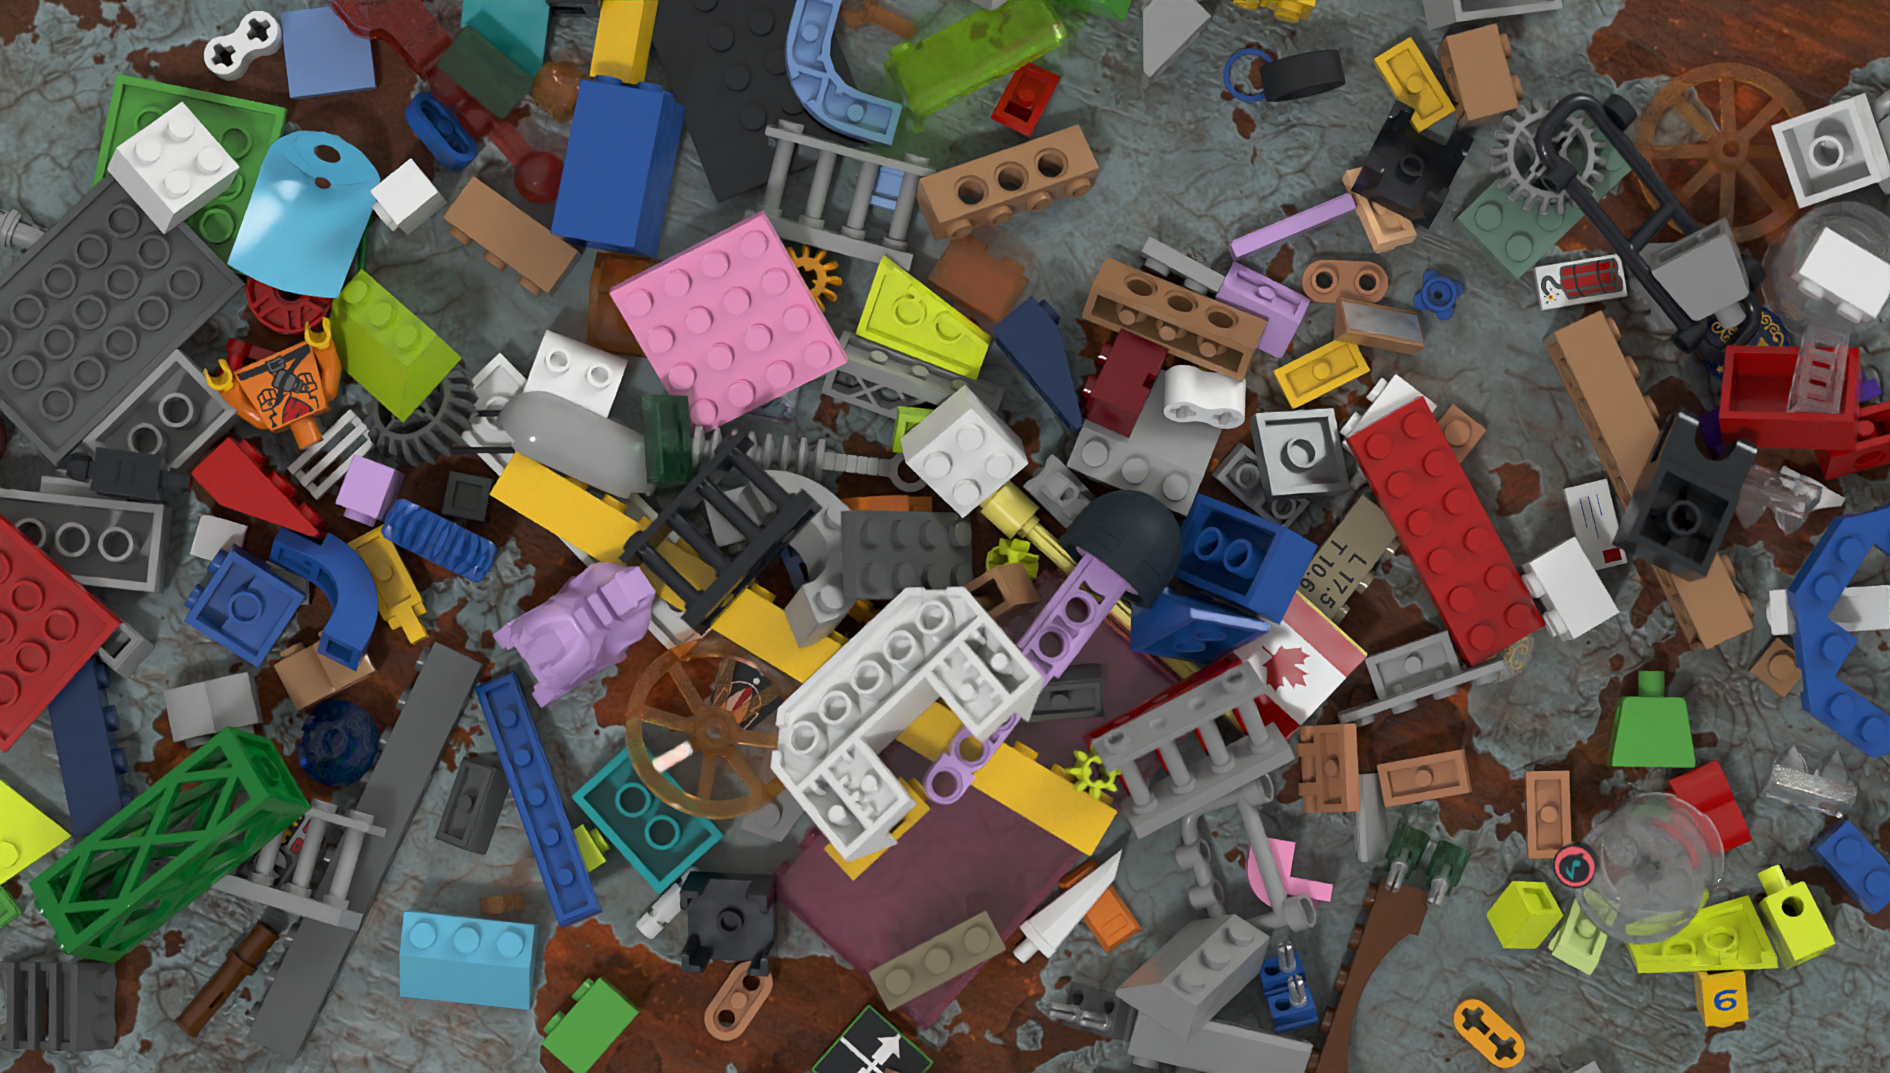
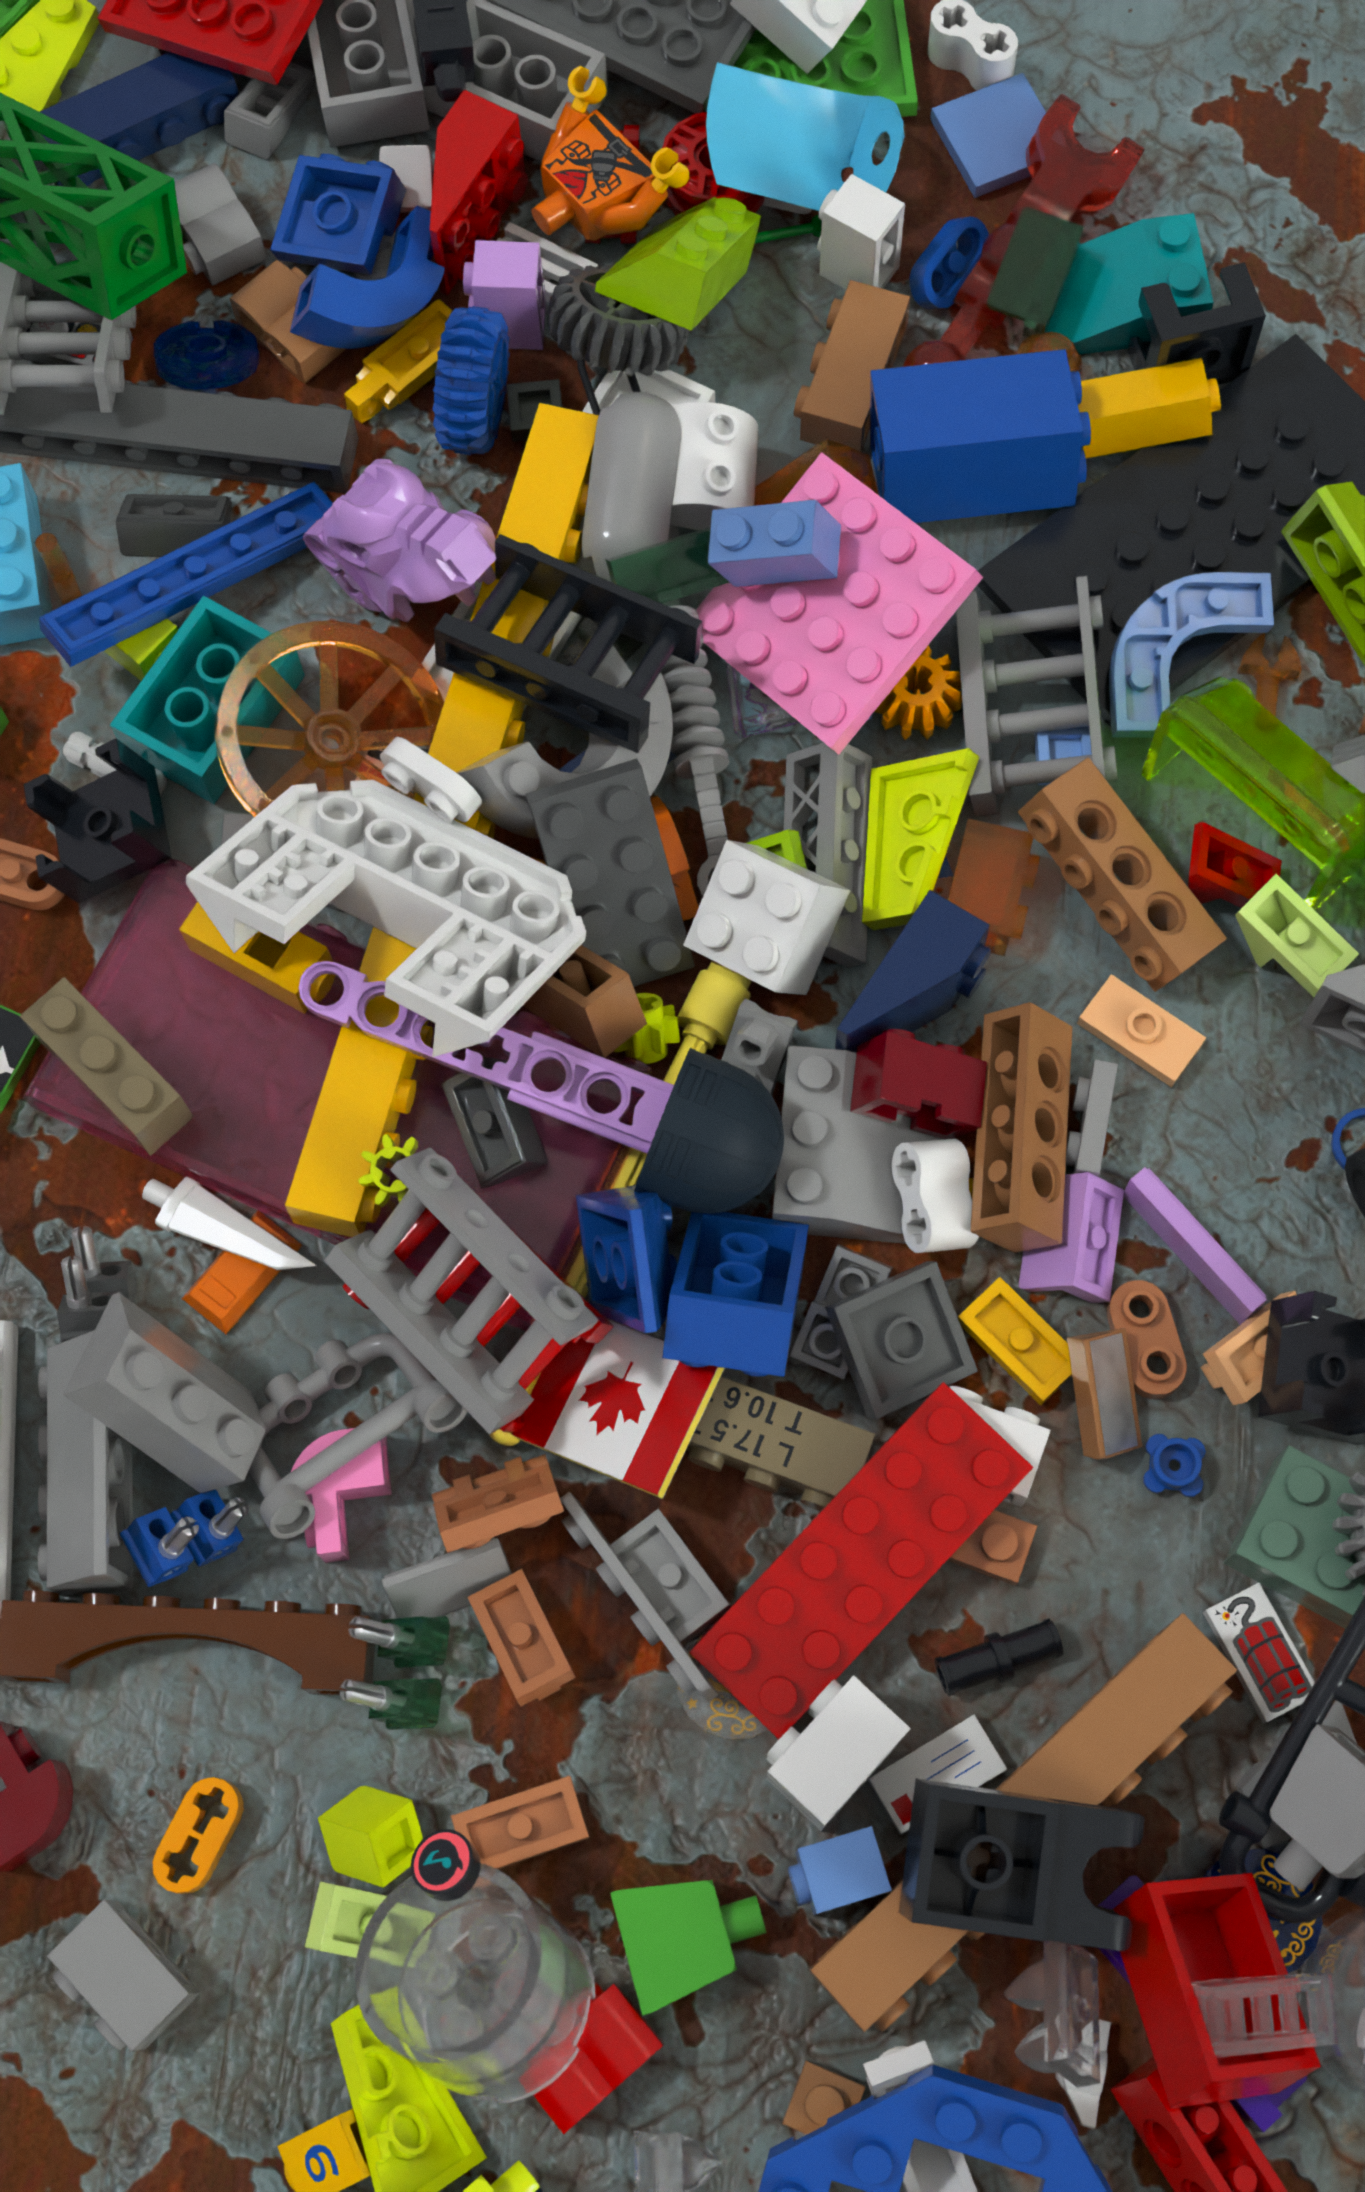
camera: 75 degrees right, 15 degrees down
none -> white plate [380,737,482,823]
none -> medium blue brick [708,500,841,587]
none -> medium blue brick [787,1826,892,1916]
none -> black pin [934,1618,1064,1697]
none -> light nougat plate [1077,974,1206,1088]
none -> yellowish green slope [1235,874,1359,997]

